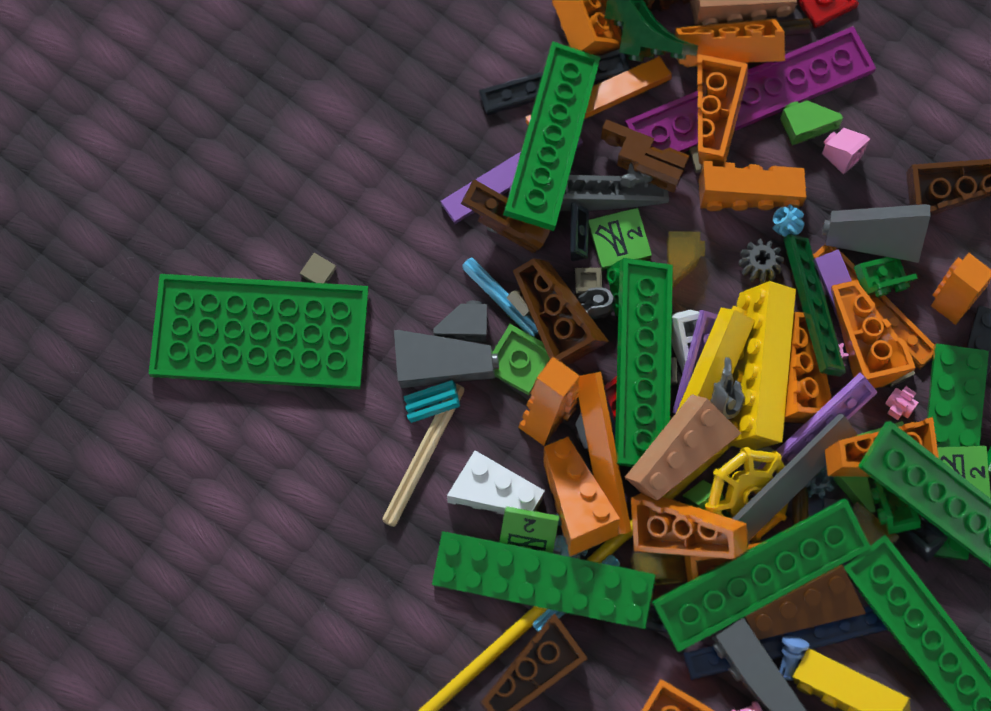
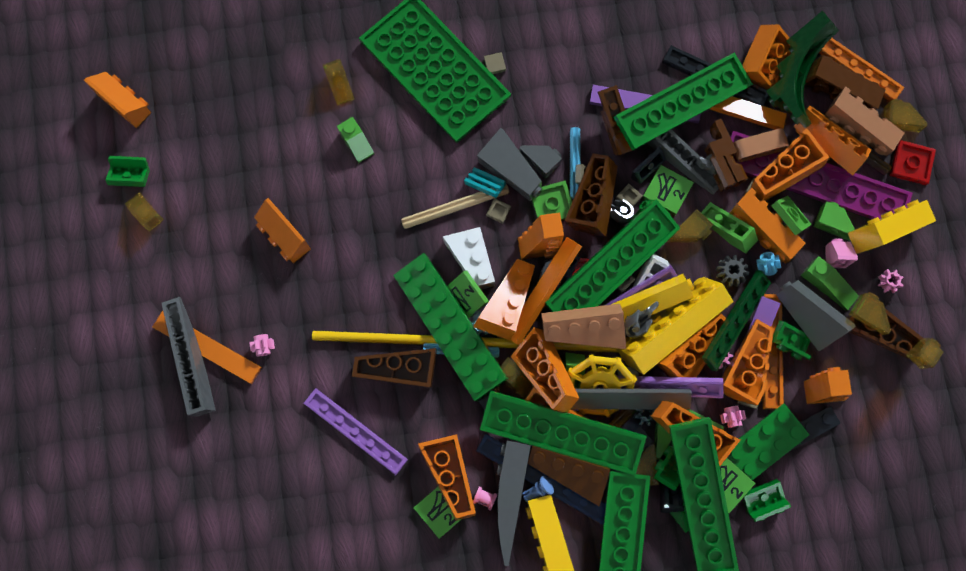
camera: 45 degrees right, 5 degrees up
none -> orange slope [254,198,311,264]
none -> clear yellow slope [323,59,355,105]
none -> bright green slope [337,117,374,163]
none -> dark tan tile [486,198,511,224]
none -> bright green slope [698,202,758,254]
none -> nougat beam [733,128,789,162]
none -> bright green tile [771,195,812,236]
none -> bright green slope [801,256,859,311]
none -> yellow wedge [848,199,936,254]
none -> clear yellow slope [849,292,891,335]
none -> bright pink gear [878,269,903,293]

